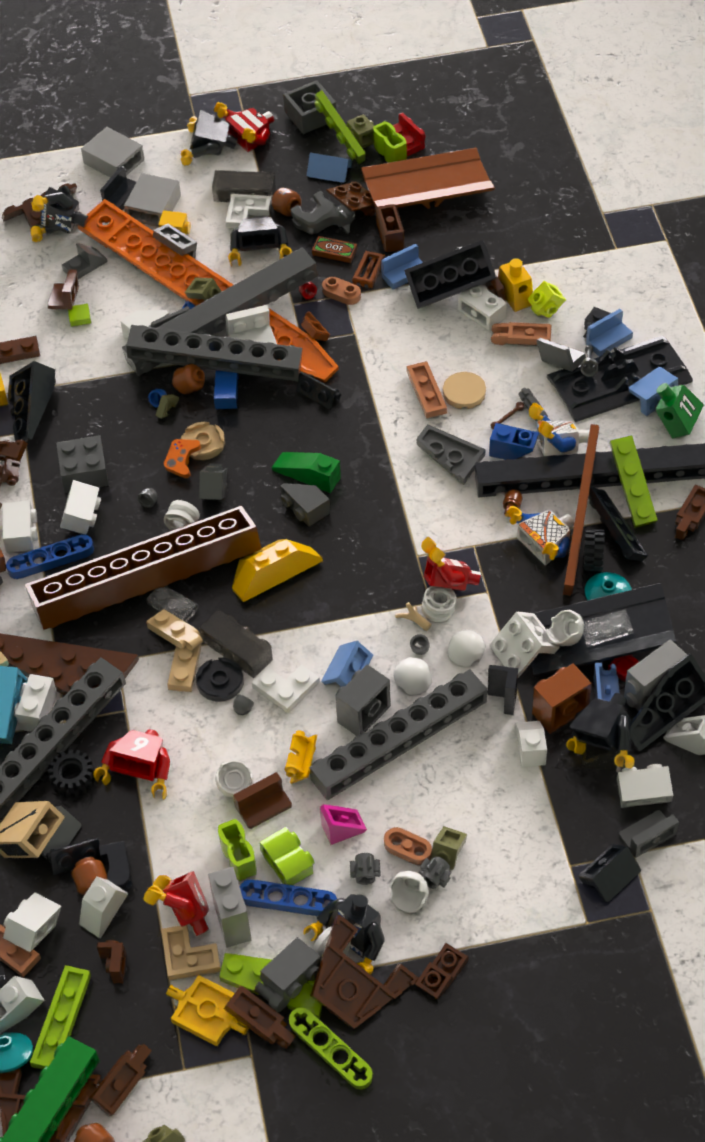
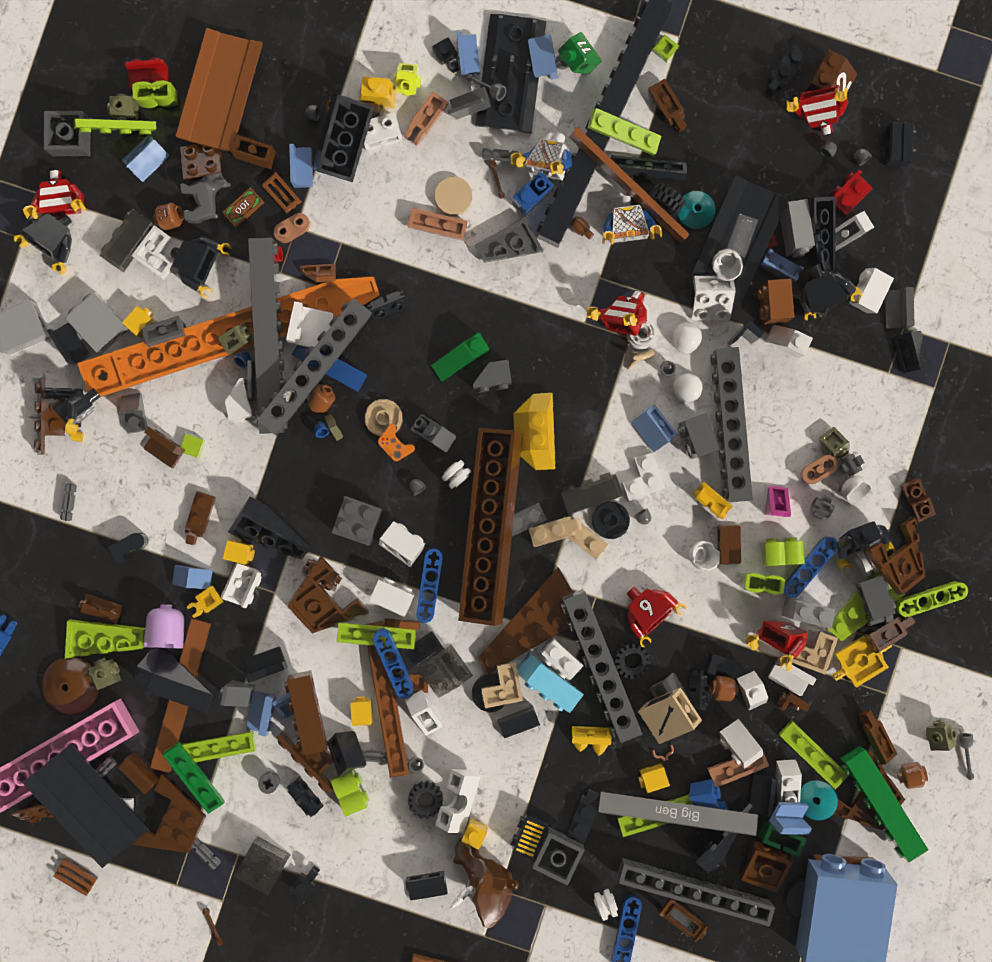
camera: 65 degrees left, 35 degrees up
none -> white panel [768,657,816,696]

